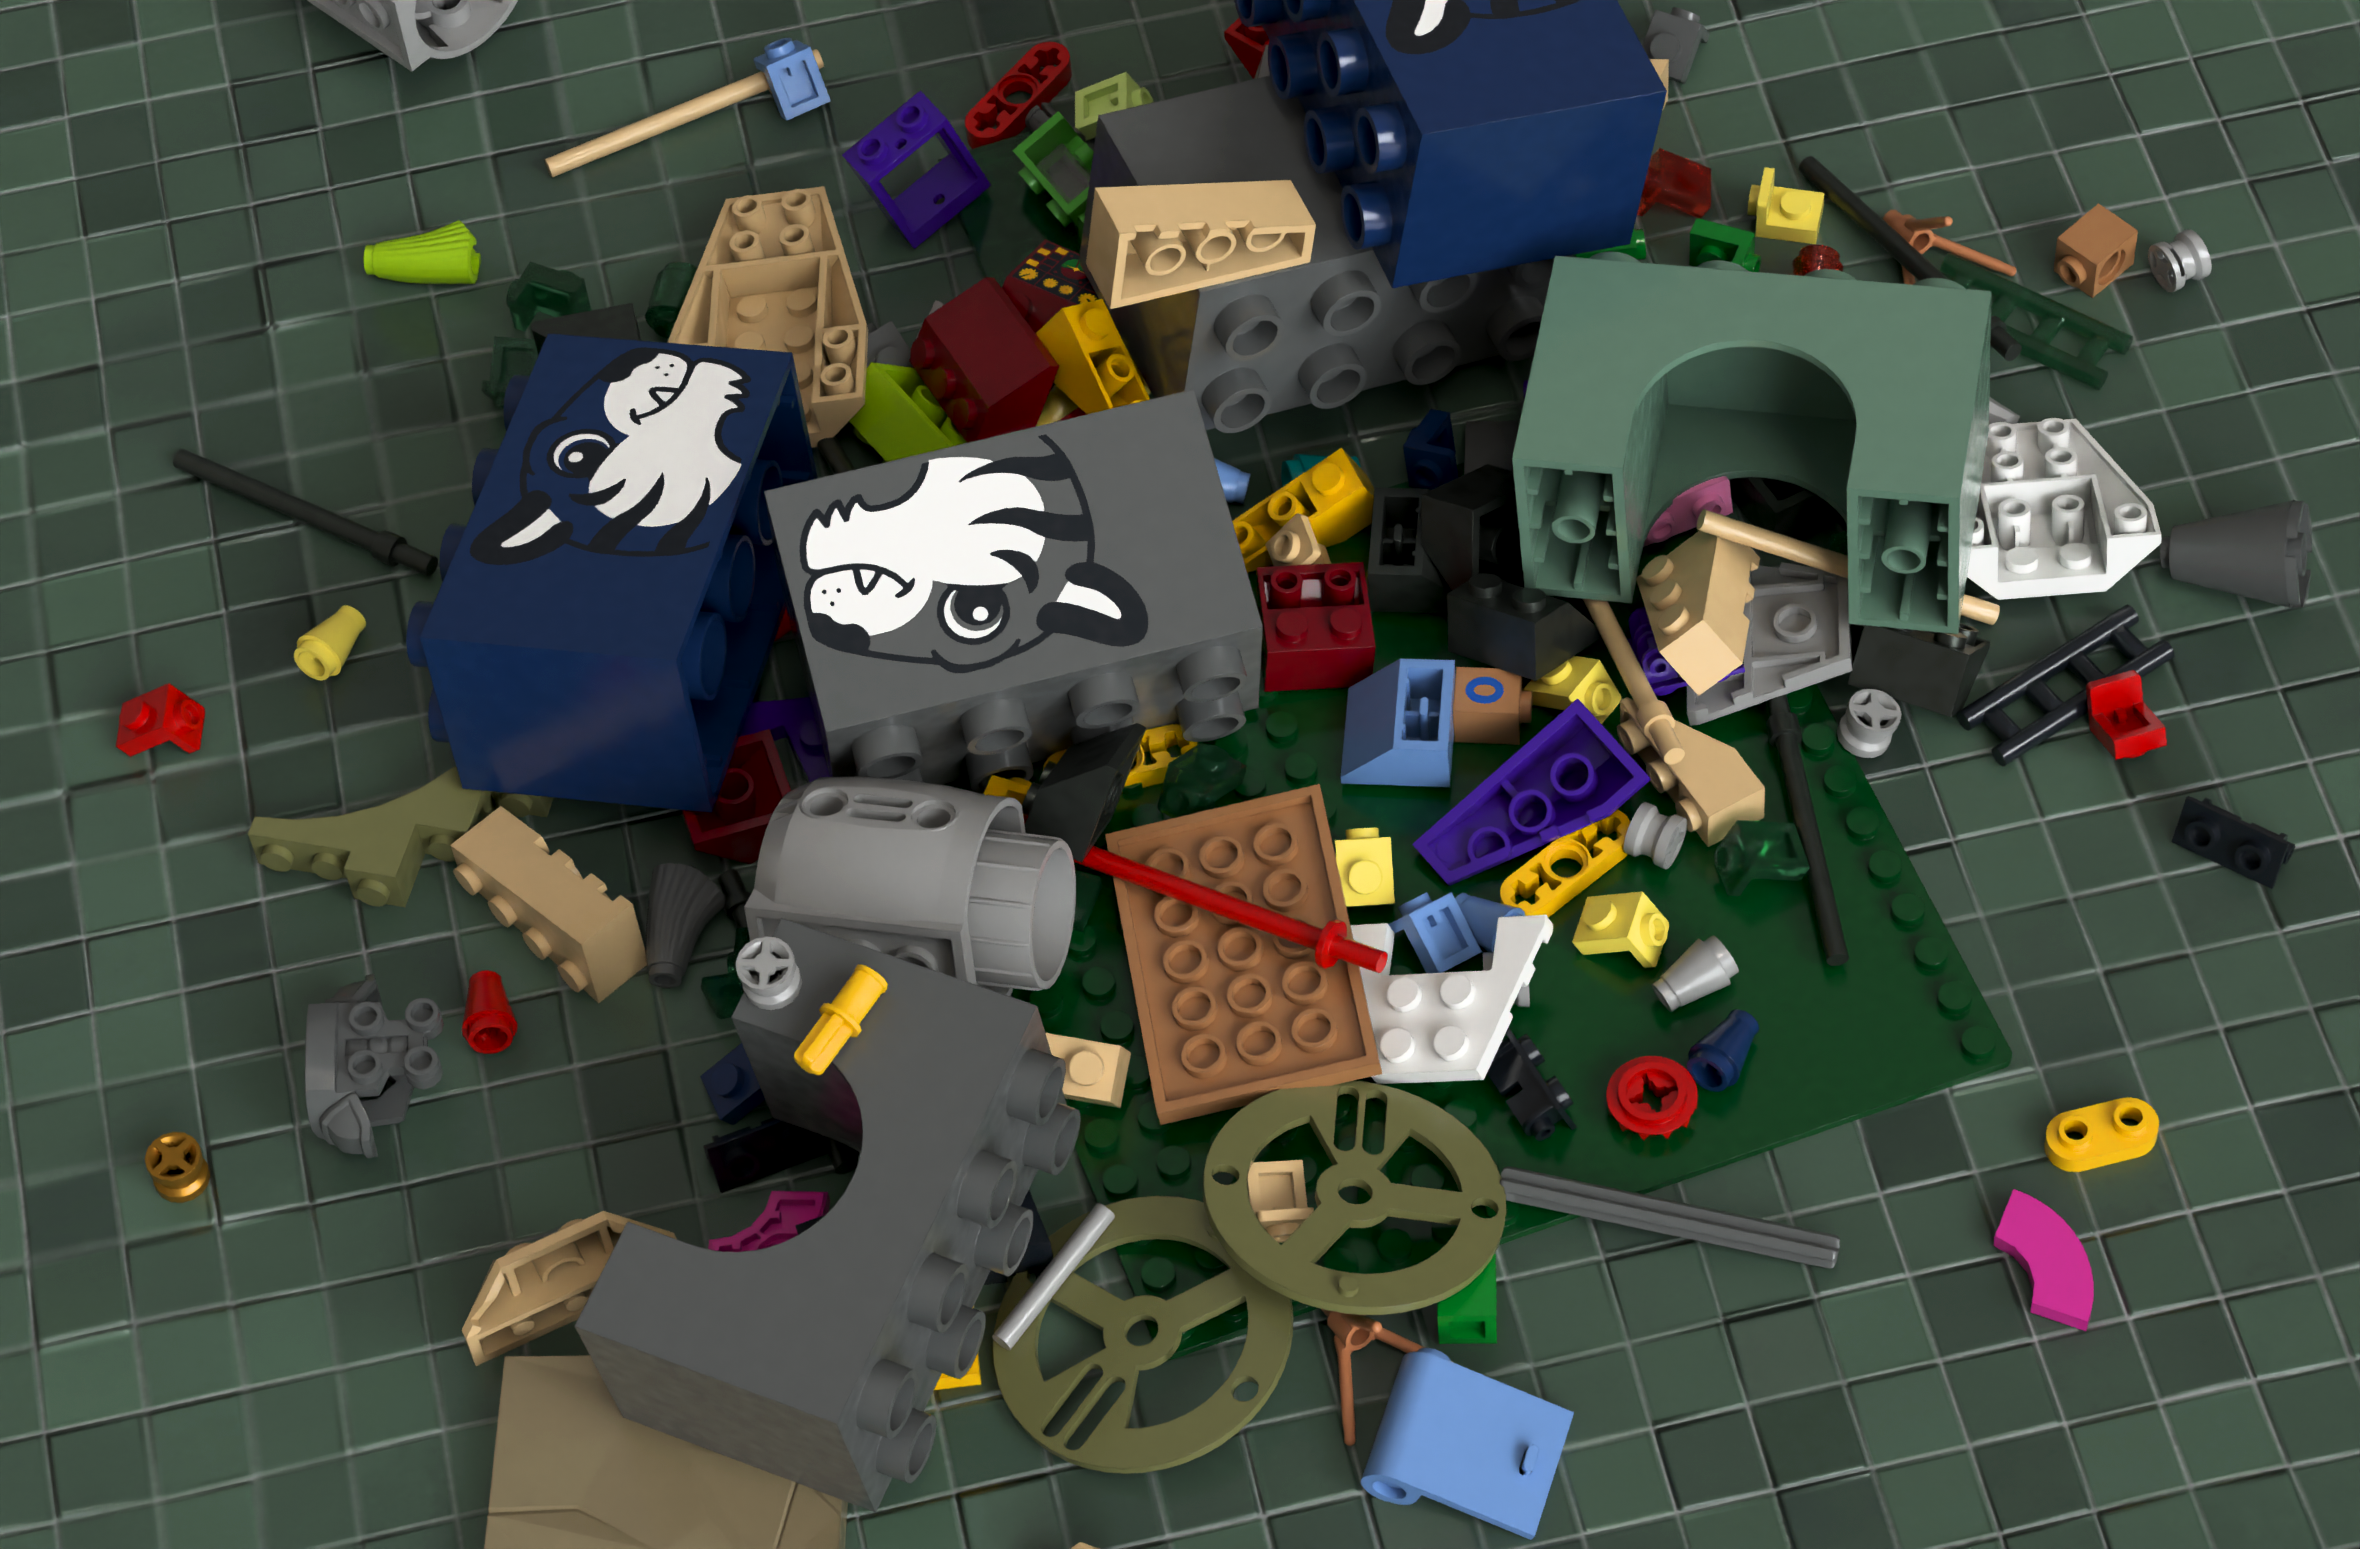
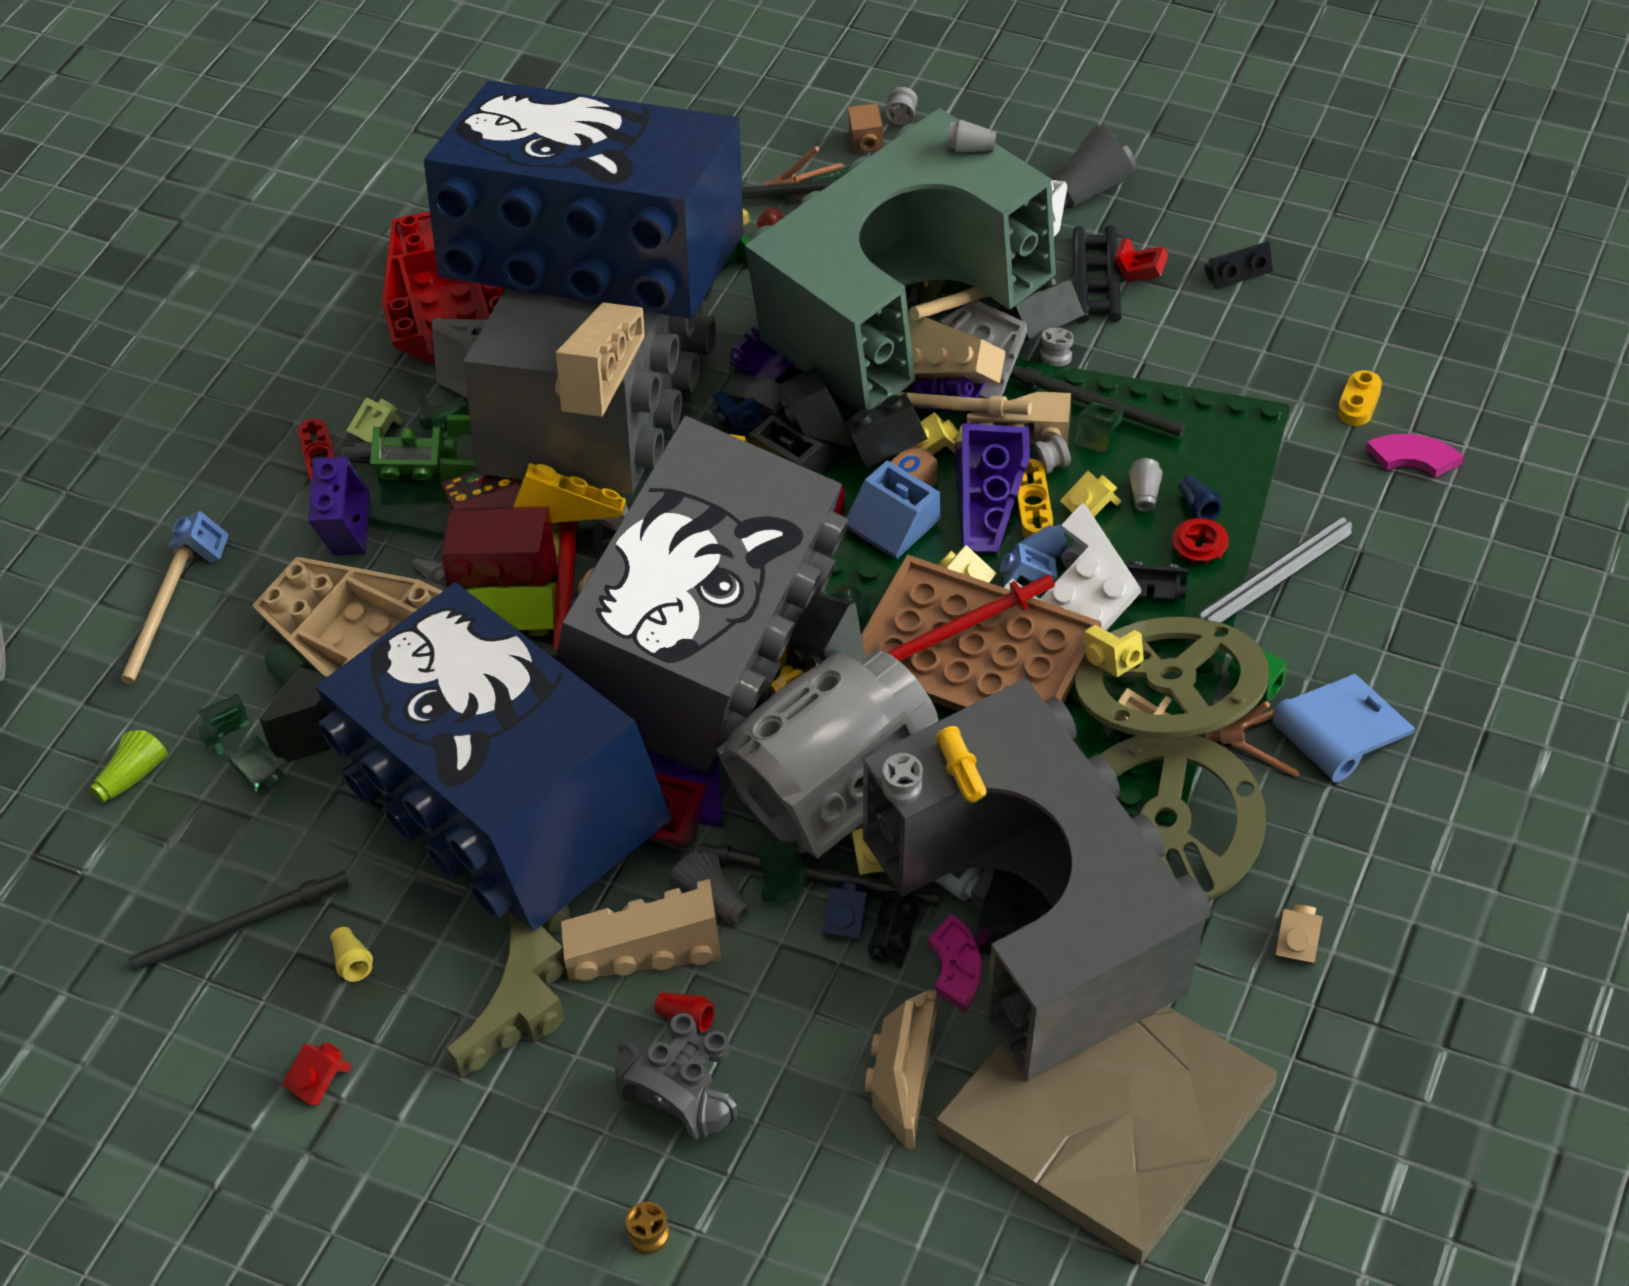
camera: 55 degrees left, 5 degrees down
none -> light grey cone [947,119,997,152]
none -> light yellow bracket [1084,625,1144,677]

